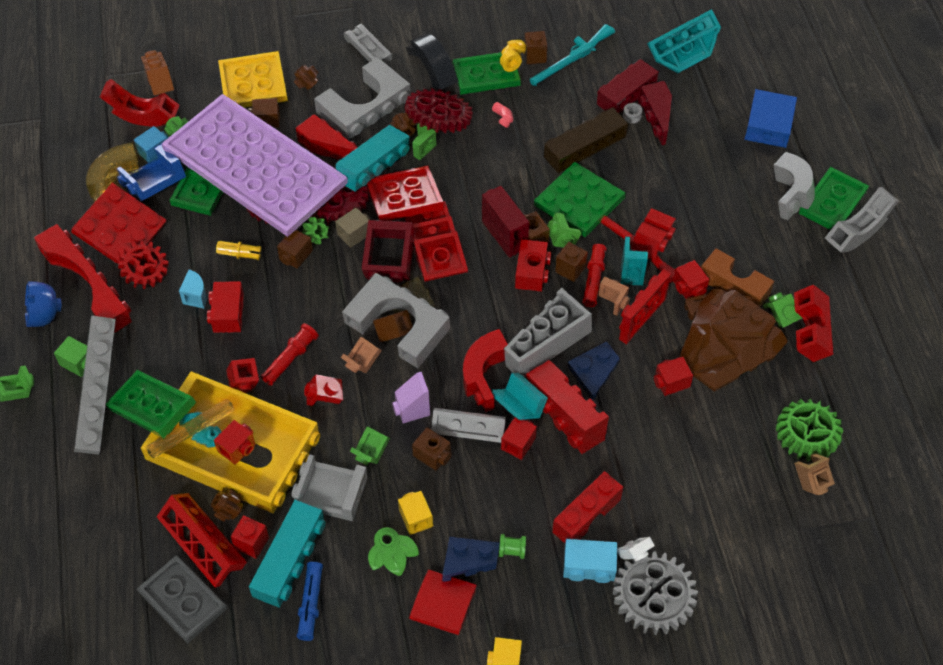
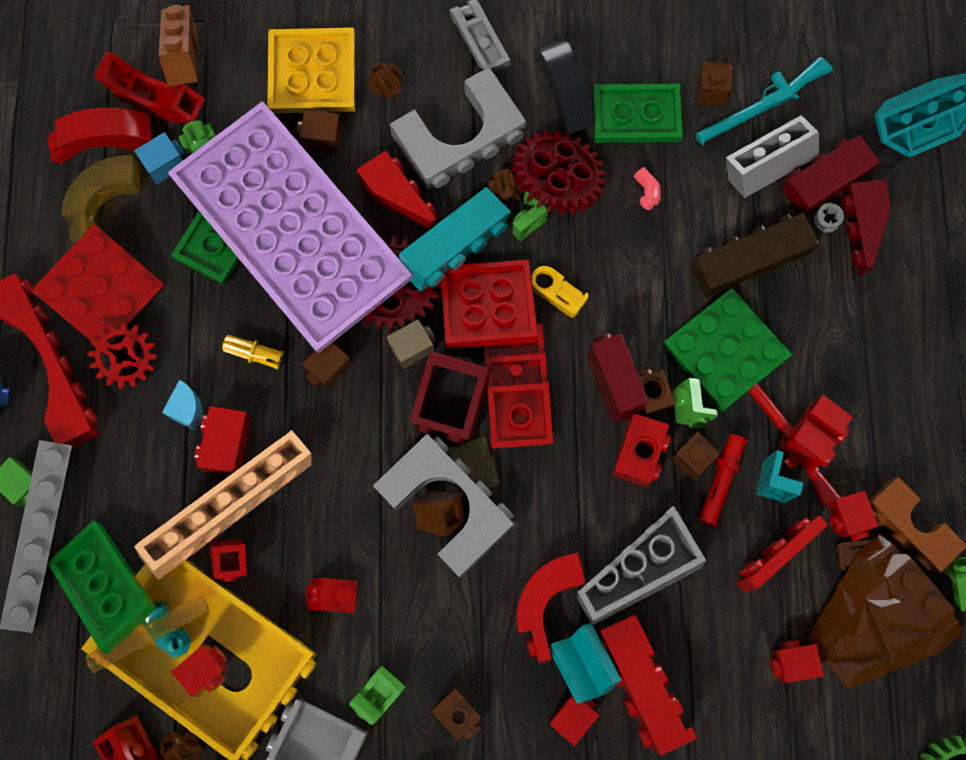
camera: 10 degrees right, 20 degrees up
blue panel [116,144,186,201] -> none
red pin [260,323,319,386] -> none
bright green gear [301,217,329,244] -> none
nougat bracket [341,337,382,373] -> none
lavender slope [392,372,430,423] -> none
light grey plate [431,408,506,443] -> none
yellow arm [500,40,526,72] -> none
dark blue wing [567,342,620,400] -> none
nougat bracket [599,277,630,316] -> none
none -> red arch [48,108,152,164]
none -> light nougat brick [134,430,311,580]
none -> yellow piece [531,266,588,318]
none -> light grey brick [726,115,819,198]

